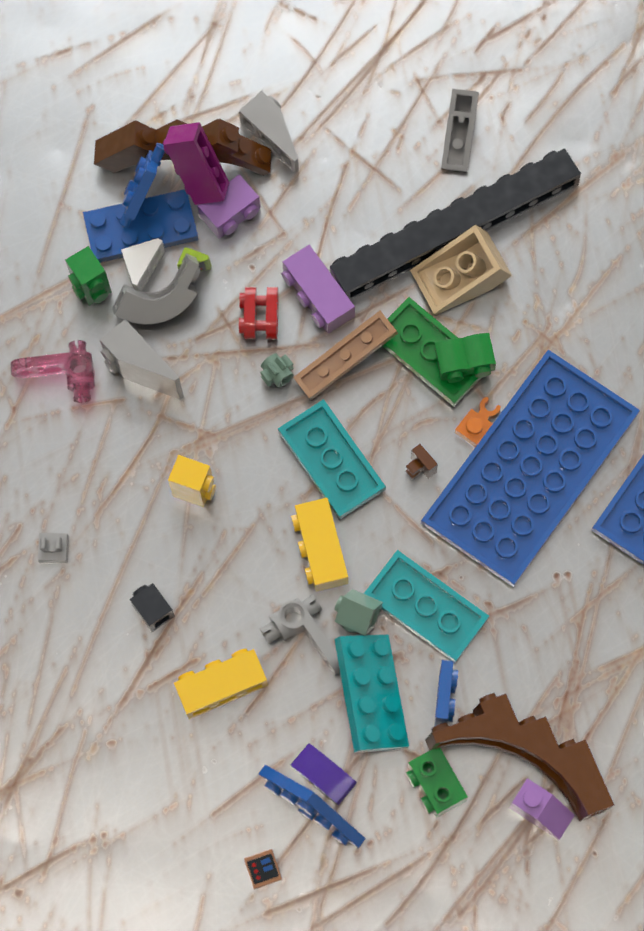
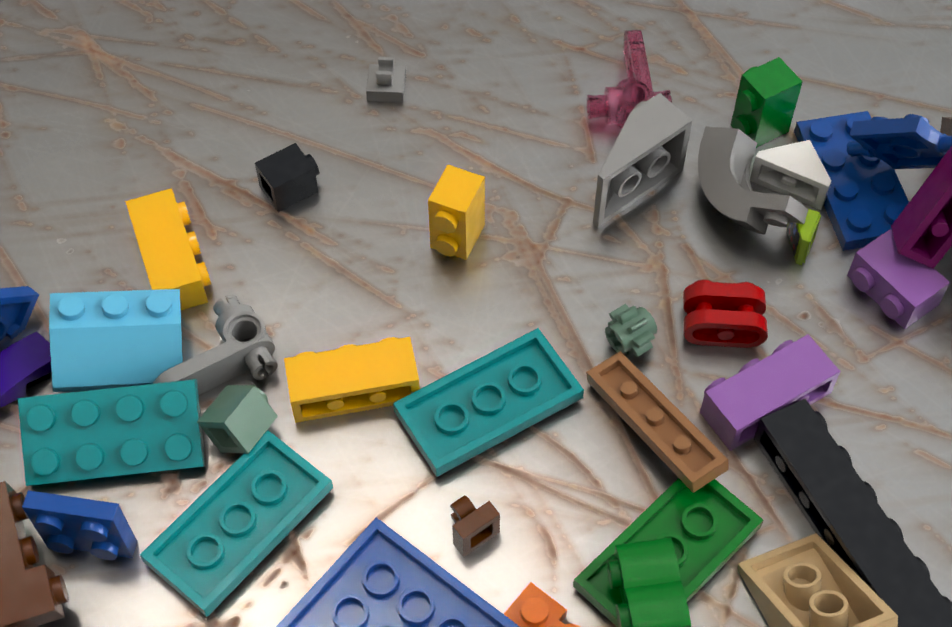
camera: 90 degrees right, 15 degrees down
none -> medium azure slope [49,289,183,392]

